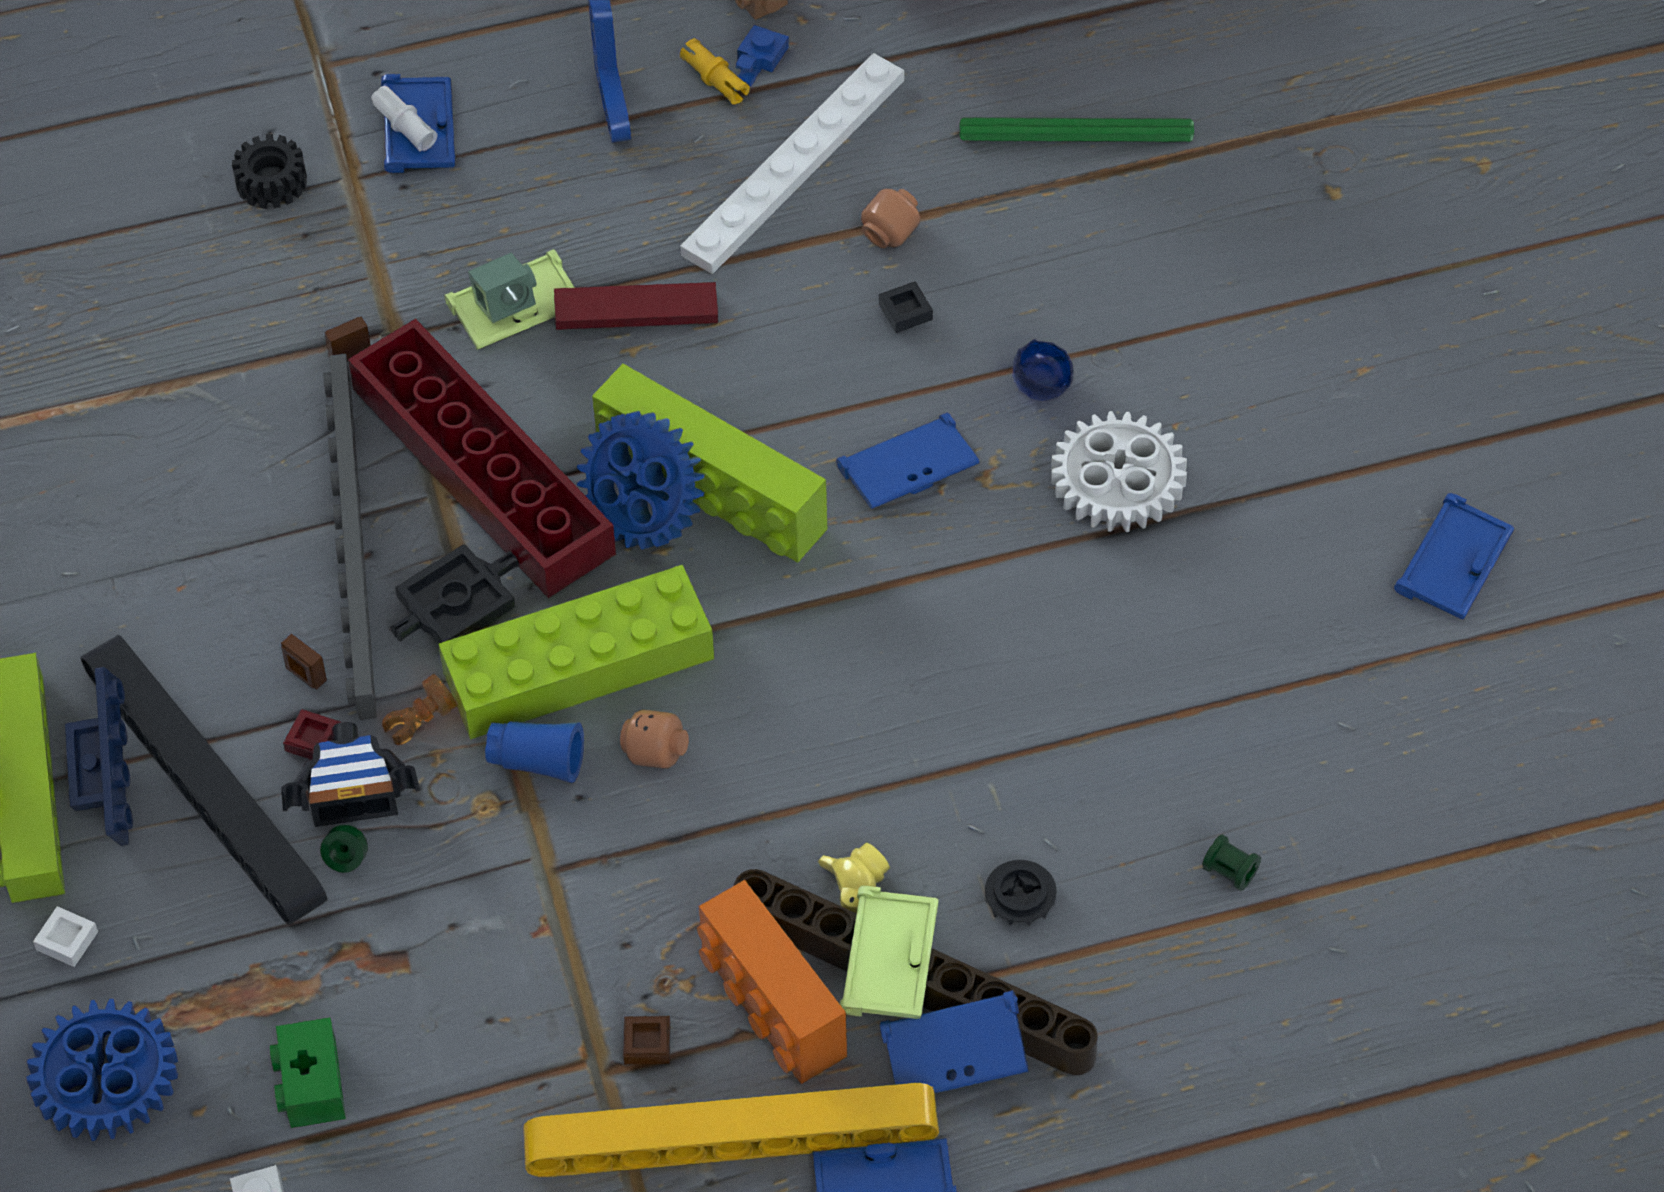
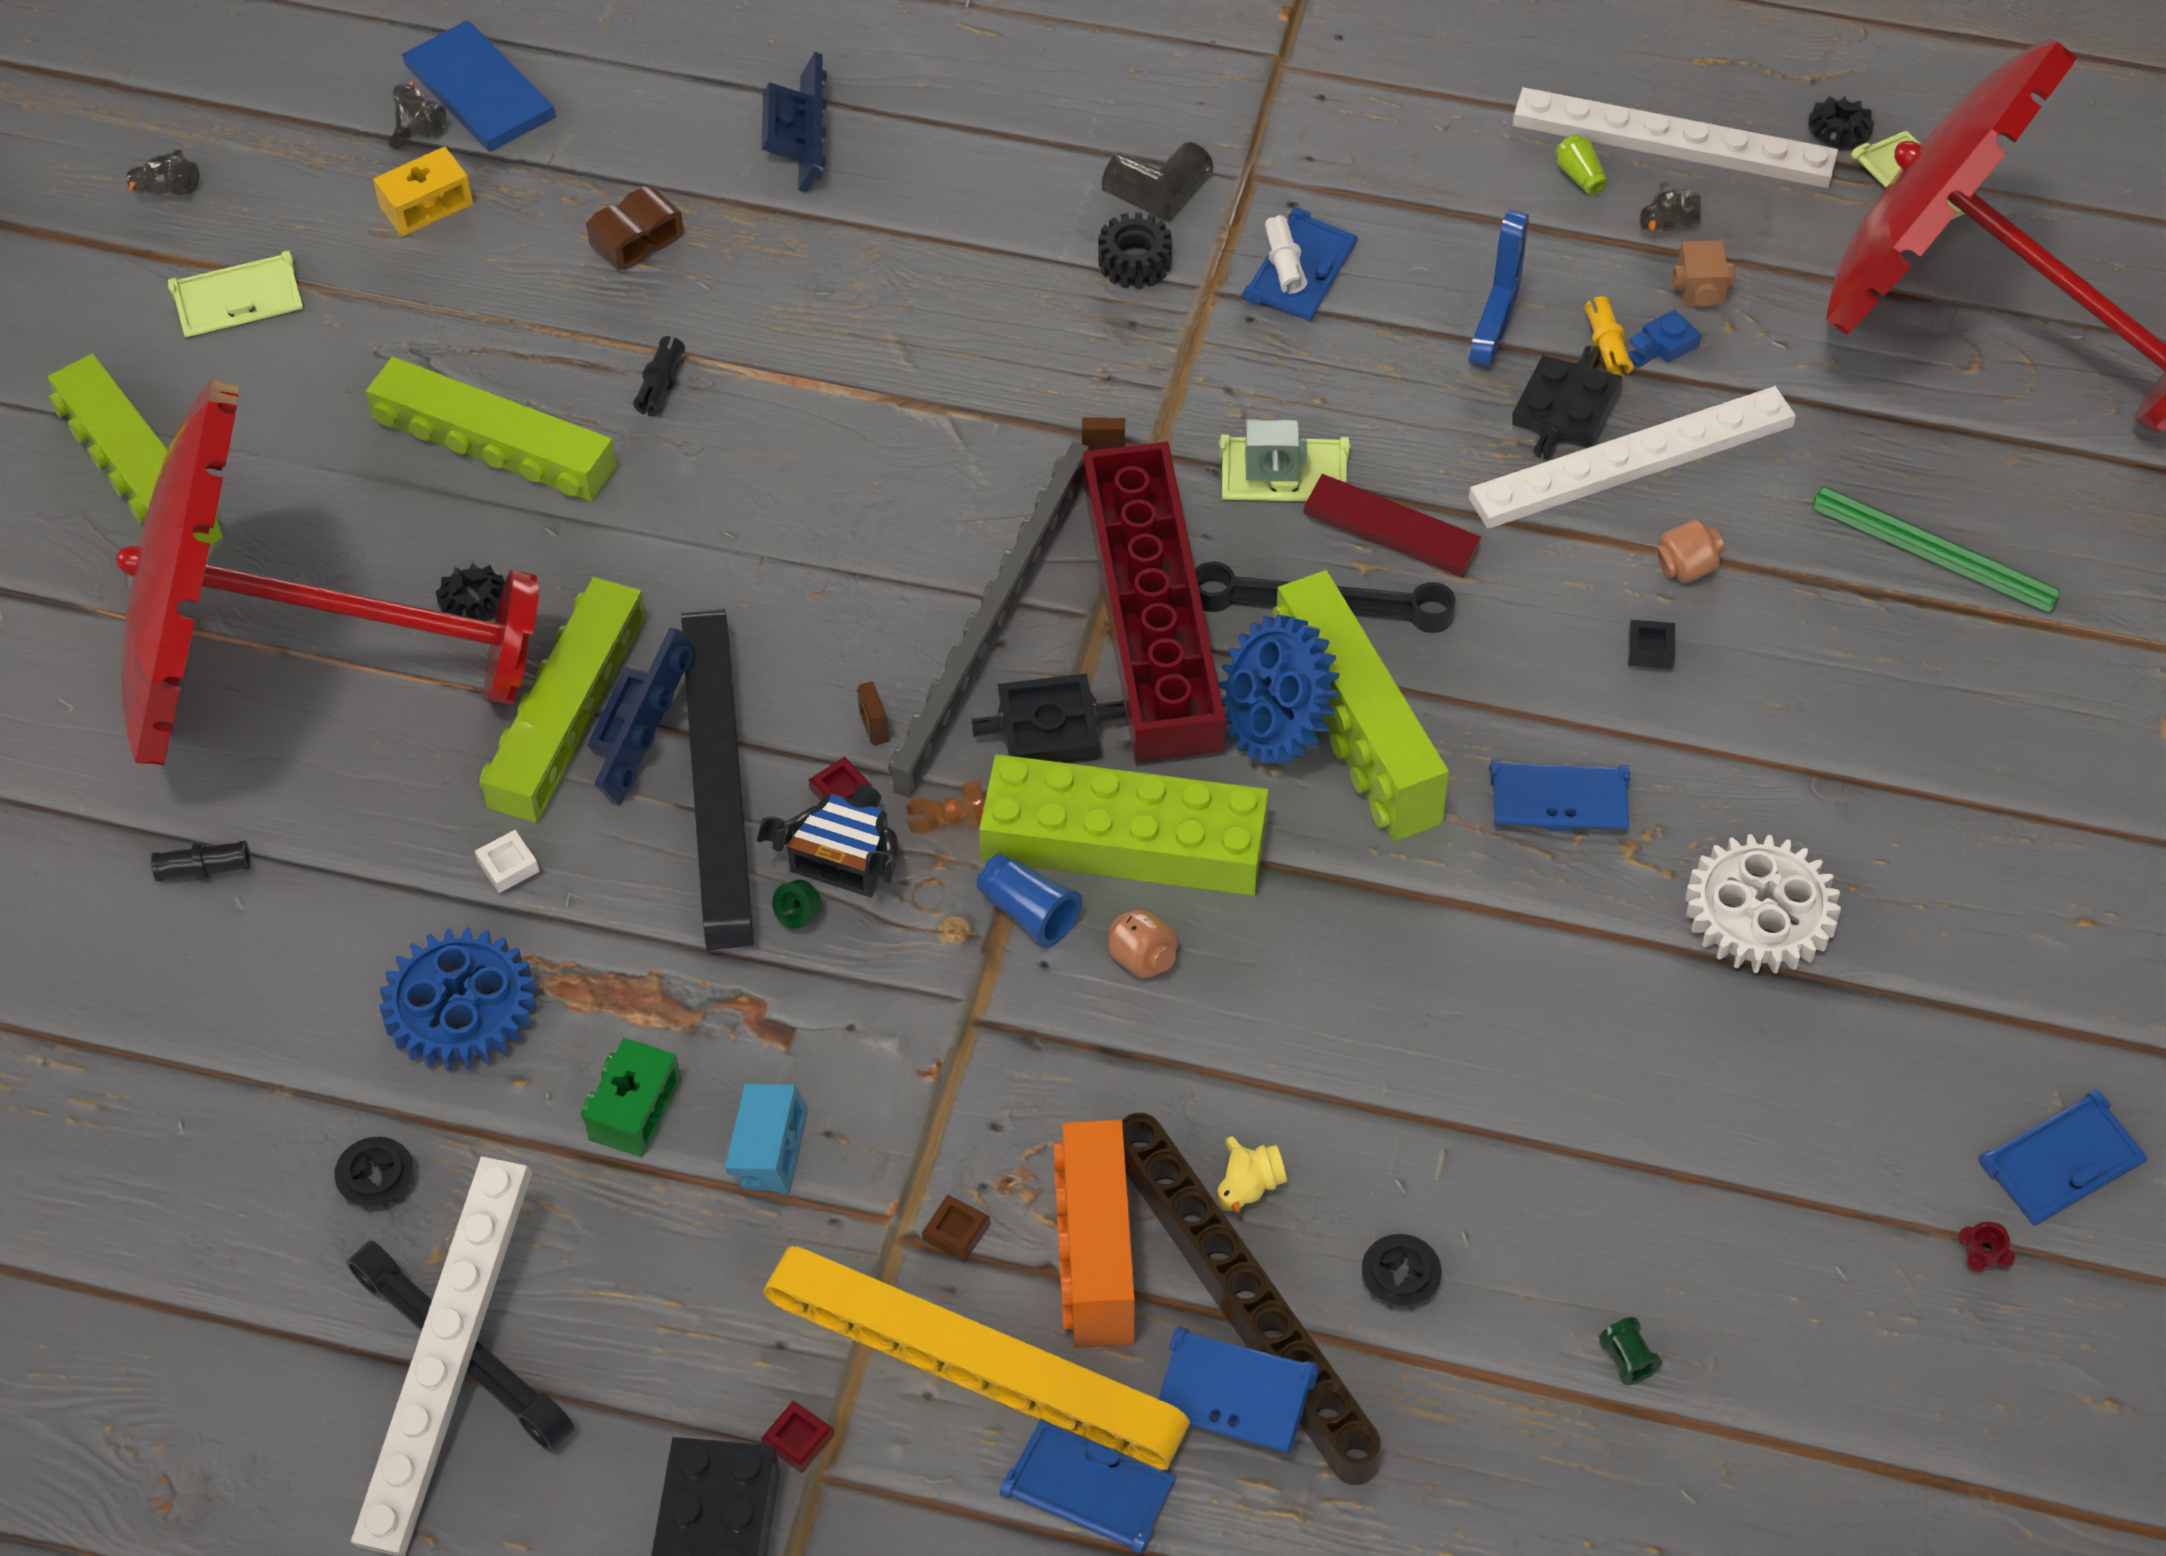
camera: 30 degrees right, 0 degrees up
yellowish green door [840,886,939,1019] -> none
clear blue hair [1012,339,1074,401] -> none
none -> dark azure hinge [725,1083,808,1194]
none -> clear smoke brick [1102,142,1213,222]
none -> black piece [1195,561,1456,633]
none -> black plate [1512,346,1622,459]
none -> dark red plate [1958,1222,2015,1272]

